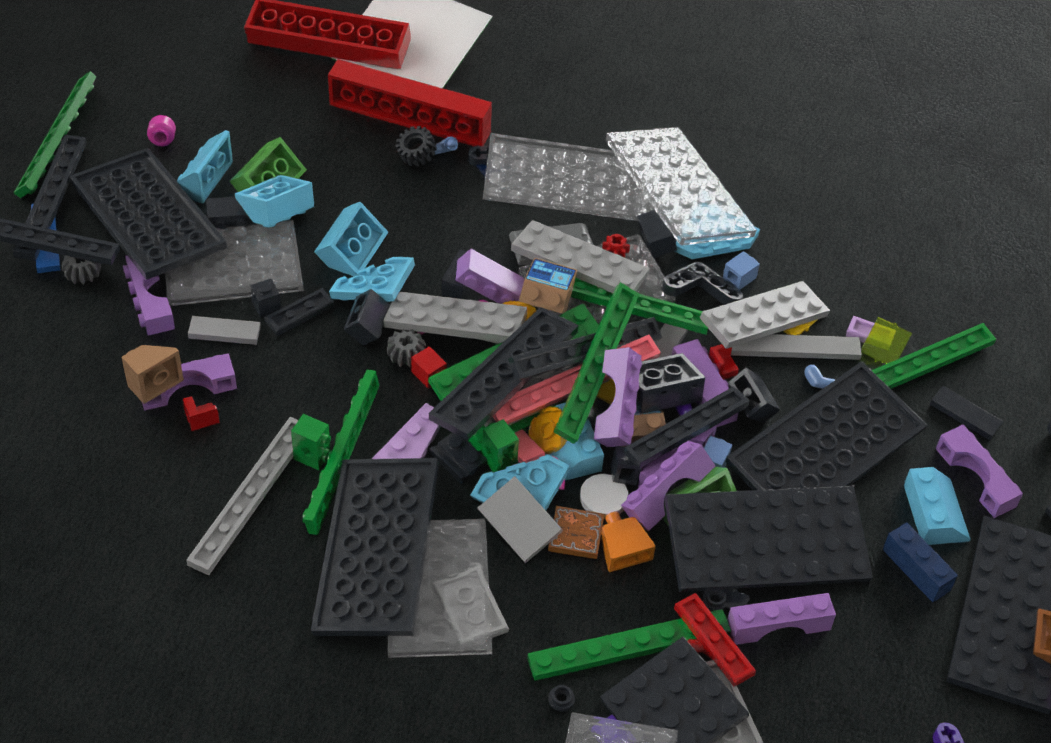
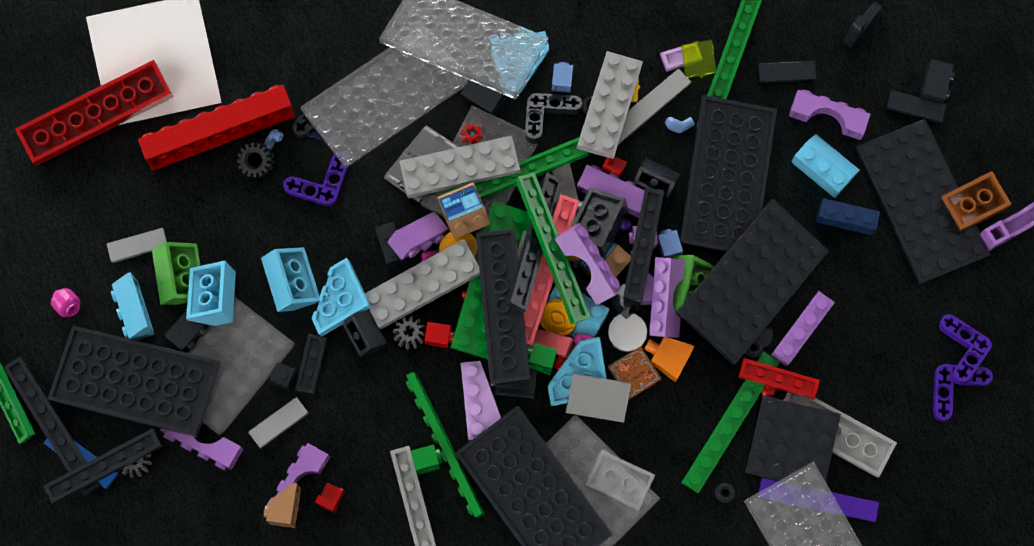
camera: 40 degrees left, 25 degrees up
none -> light grey tile [107,228,167,263]
none -> dark purple beam [283,152,349,206]

